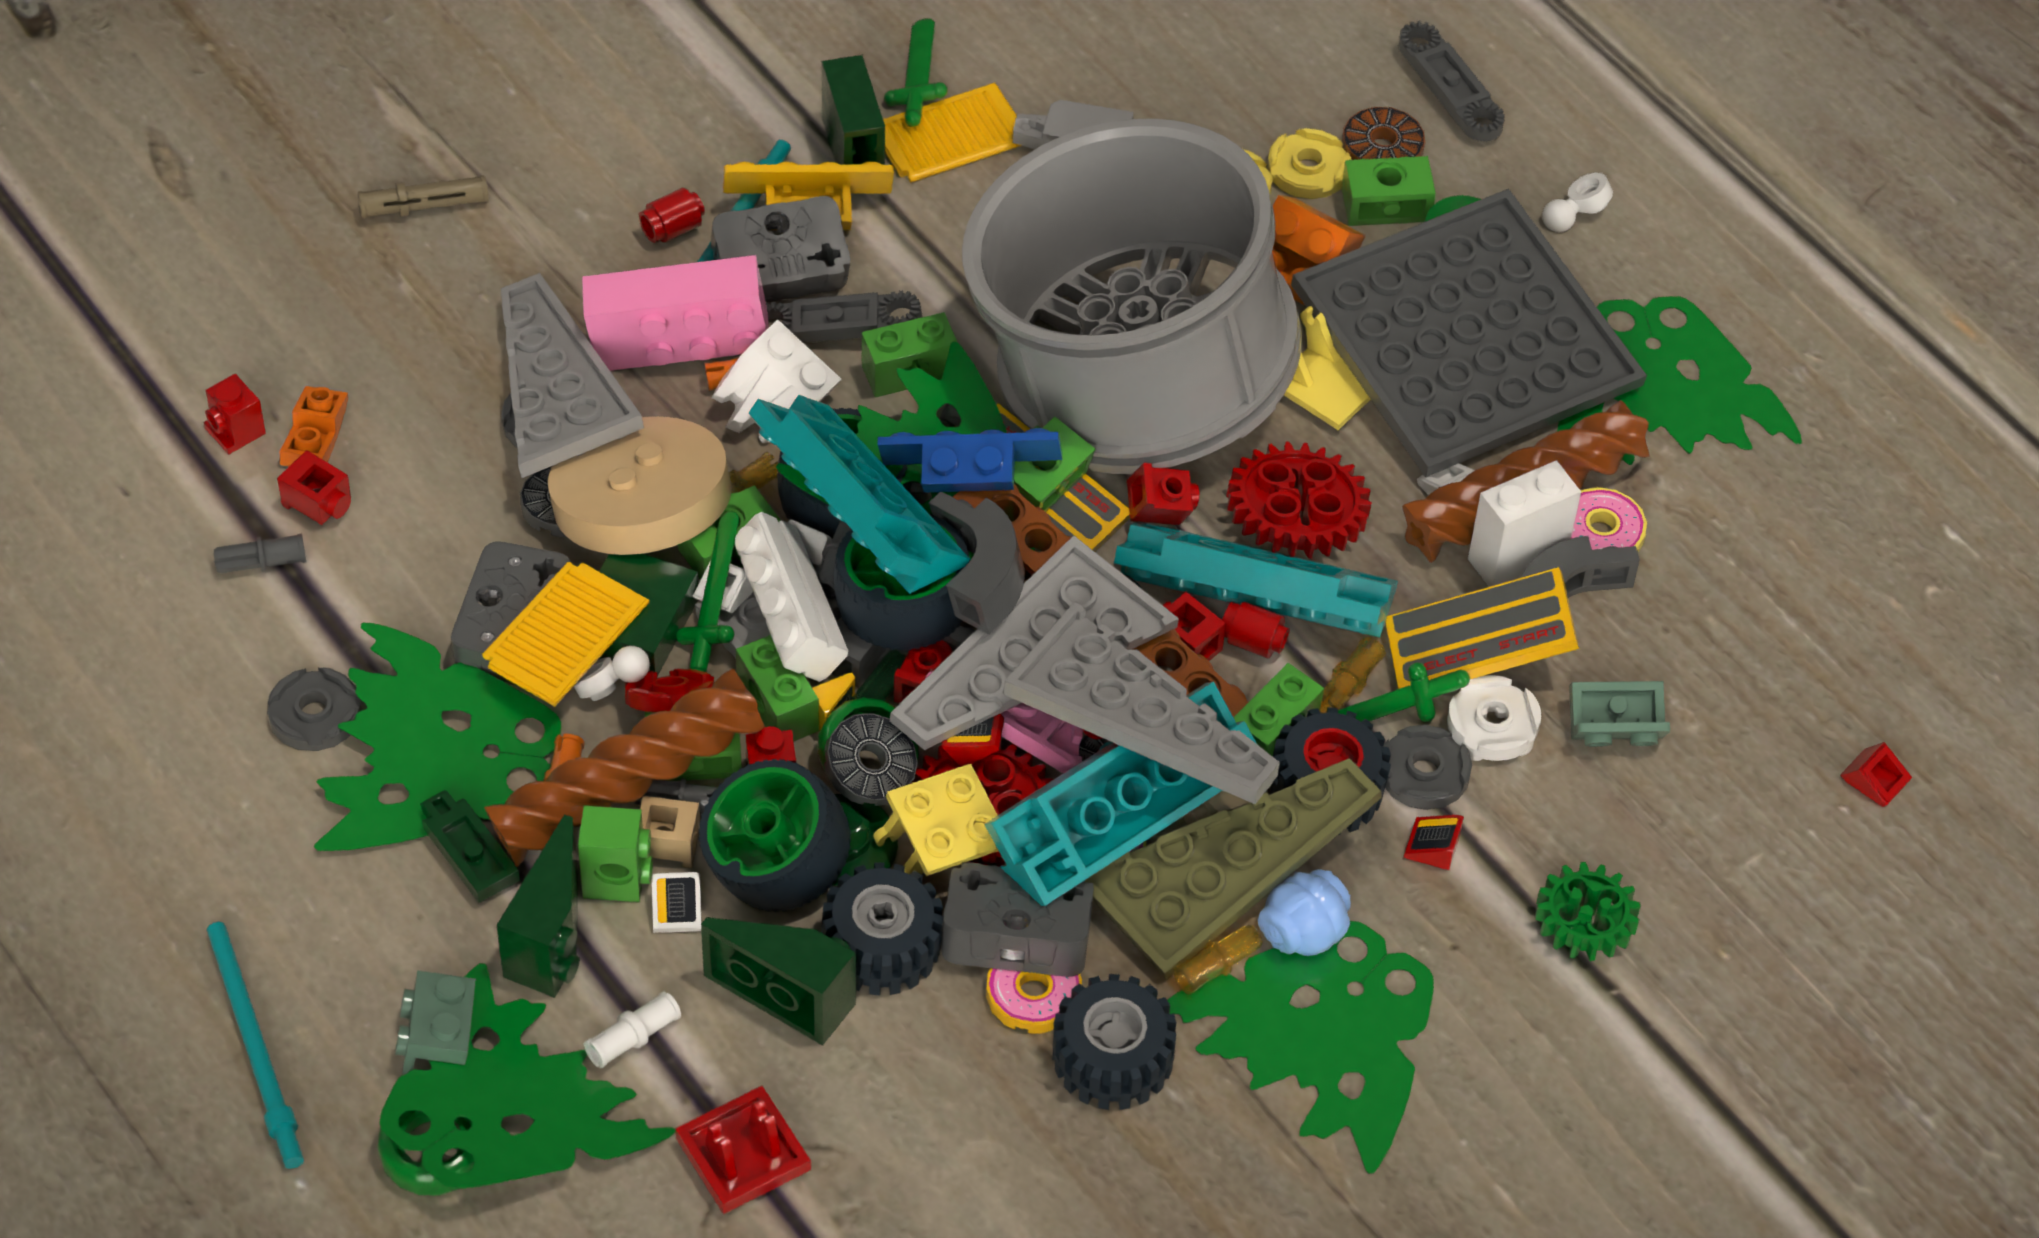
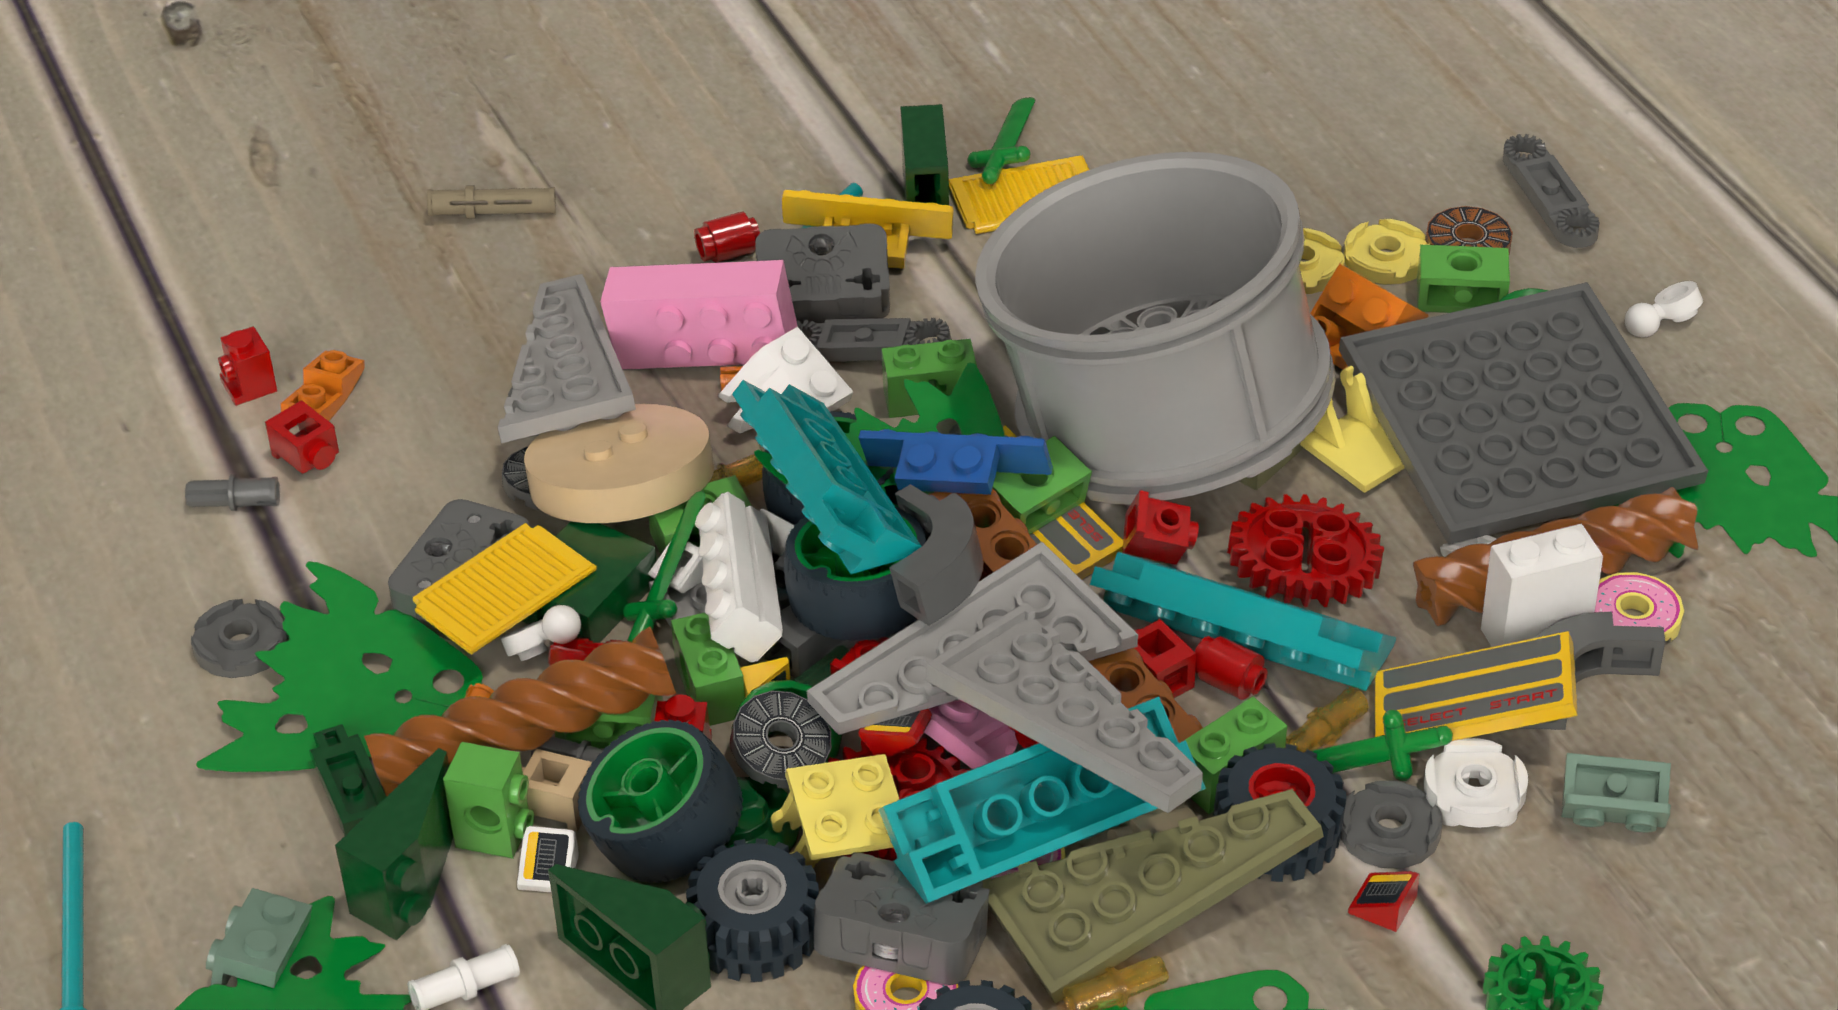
camera: 15 degrees right, 10 degrees down
light blue hair [1257,869,1351,956] -> none

